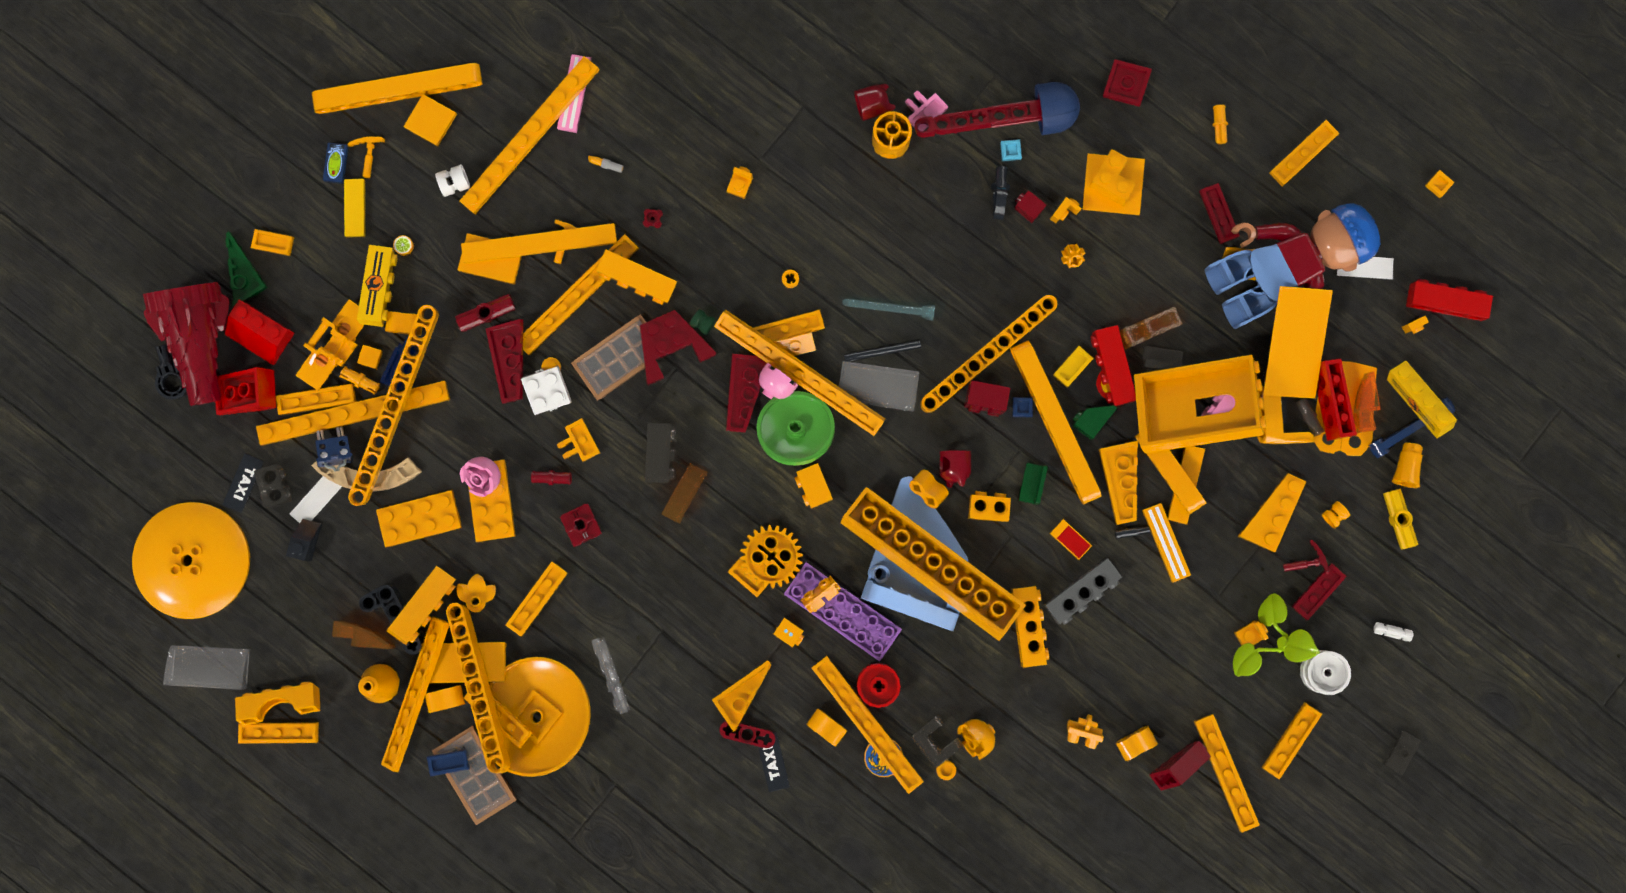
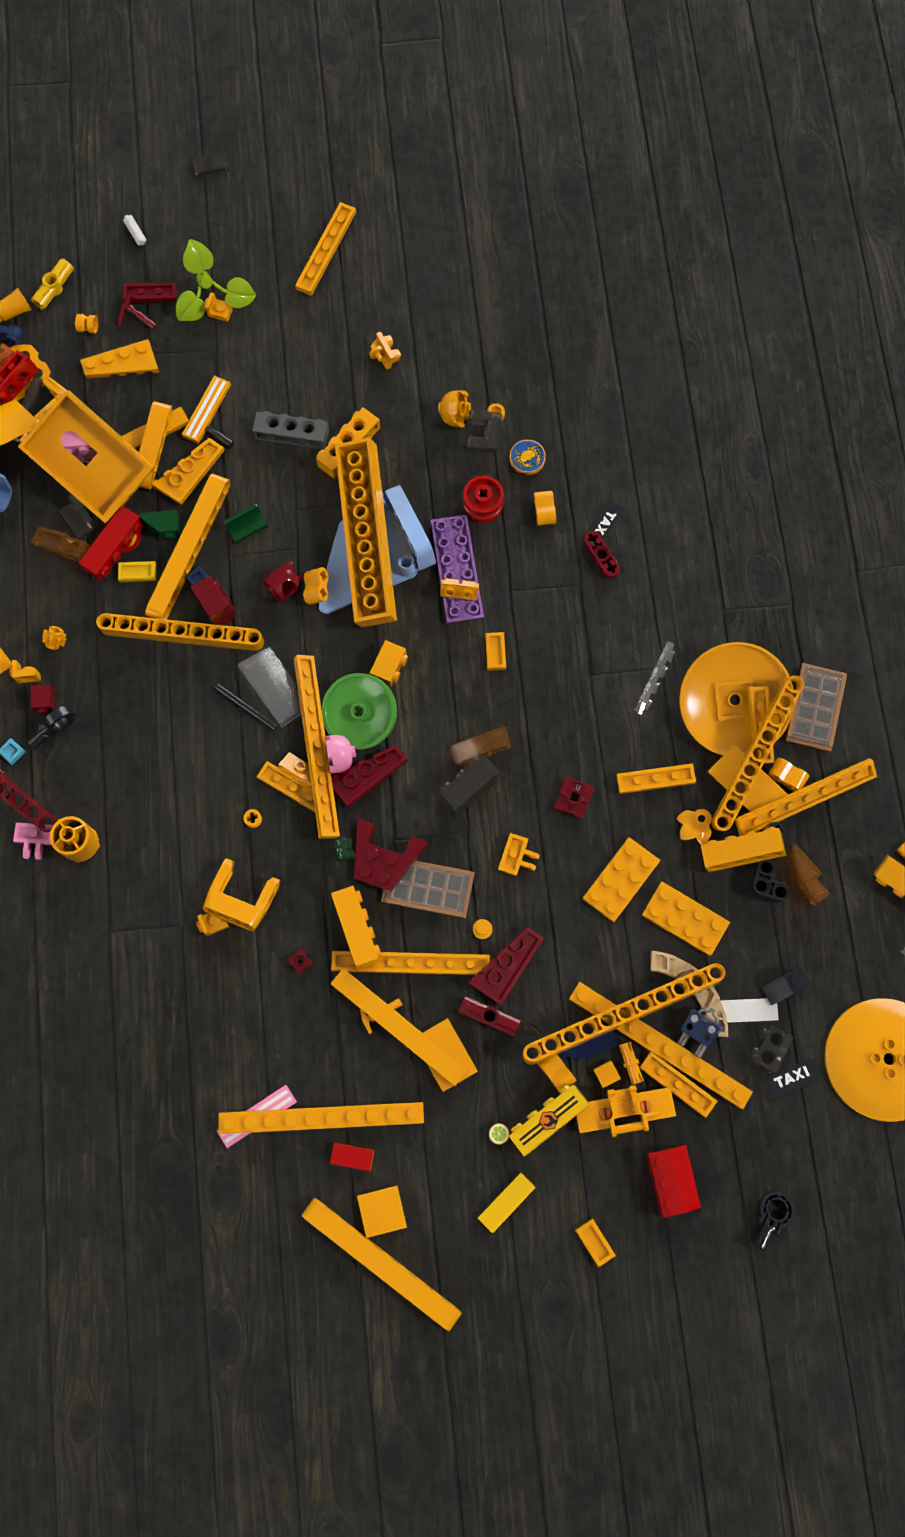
camera: 135 degrees left, 10 degrees down
dark red cone [143,282,229,406] -> none
red slope [215,367,276,415] -> none
dark green wing [225,231,268,306] -> none
tile [323,143,349,184] -> none
light orange piece [347,137,385,178] -> none
light orange cone [358,664,400,703] -> none
dark blue tile [427,749,470,776] -> none
white wheel [435,164,470,197] -> none
bright pink cylinder [460,457,501,497] -> none
white plate [521,366,572,415] -> none
dark red pin [531,470,572,485] -> none
light grey piece [588,156,624,173] -> none
light orange wing [712,661,772,732] -> none
light orange gear [739,525,803,589] -> none
light orange brick [774,618,805,648] -> none
light orange tile [812,656,924,794] -> none
clear light blue piece [842,298,935,321] -> none
dark red piece [854,84,896,121] -> none
light orange brick [968,491,1011,522] -> none
red tile [1049,519,1092,560] -> none
light orange axle [1116,726,1158,761] -> none
dark red slope [1149,741,1211,791] -> none
light orange tile [1261,702,1322,780] -> none
white wheel [1300,650,1351,695] -> none
none -> light orange connector [202,858,280,931]
none -> red tile [330,1143,374,1171]

